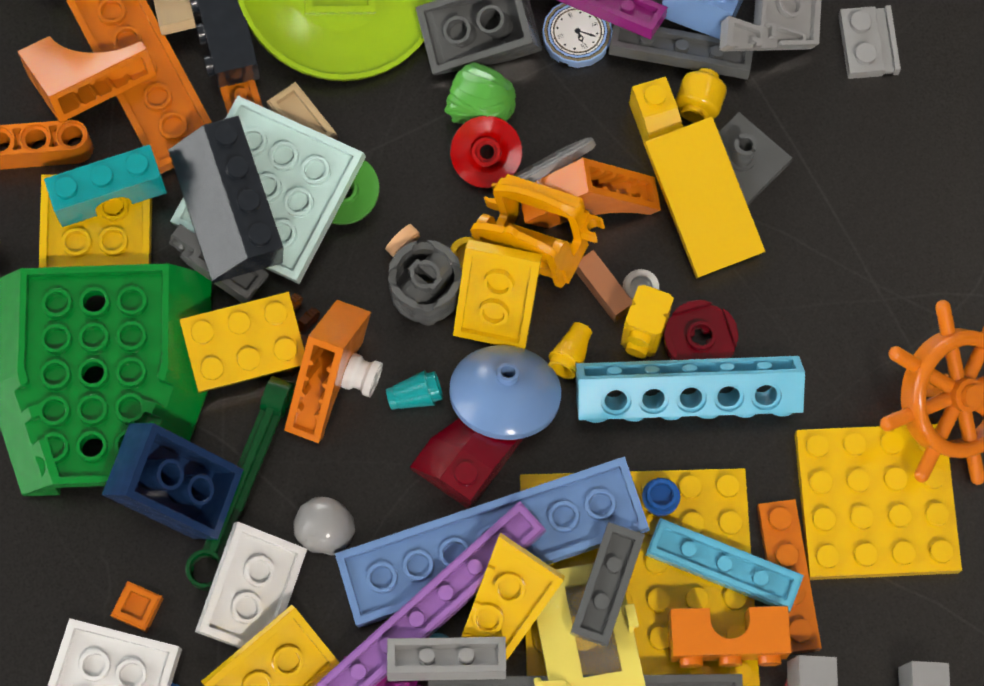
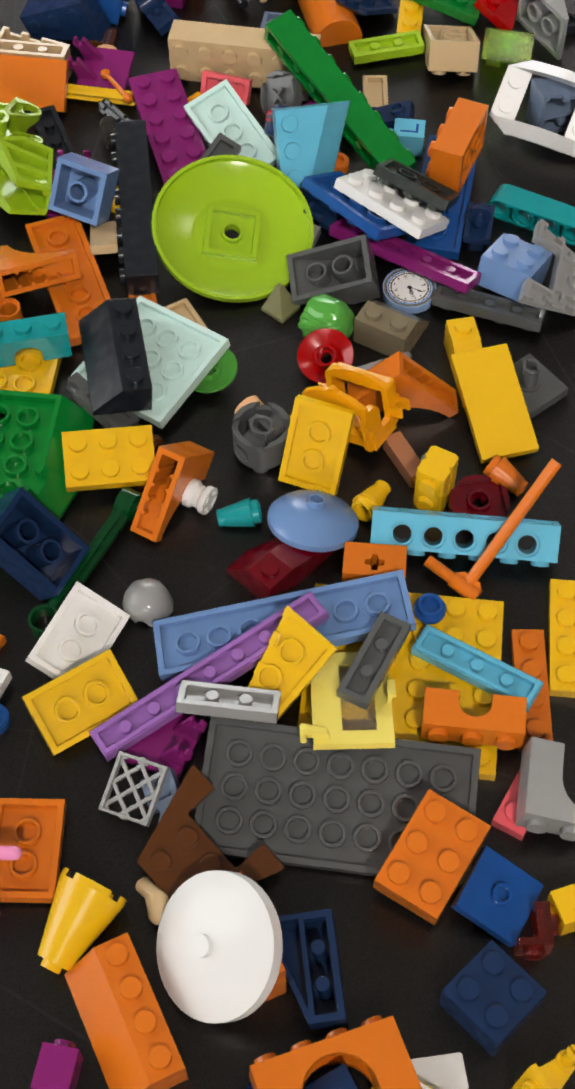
camera: 10 degrees right, 15 degrees down
yellow head [675,68,727,123] -> none
none -> olive slope [261,283,300,324]
none -> orange brick [342,541,407,582]
none -> dark tan slope [353,300,429,357]
none -> orange bar [424,458,562,600]
none -> orange cone [483,455,529,497]

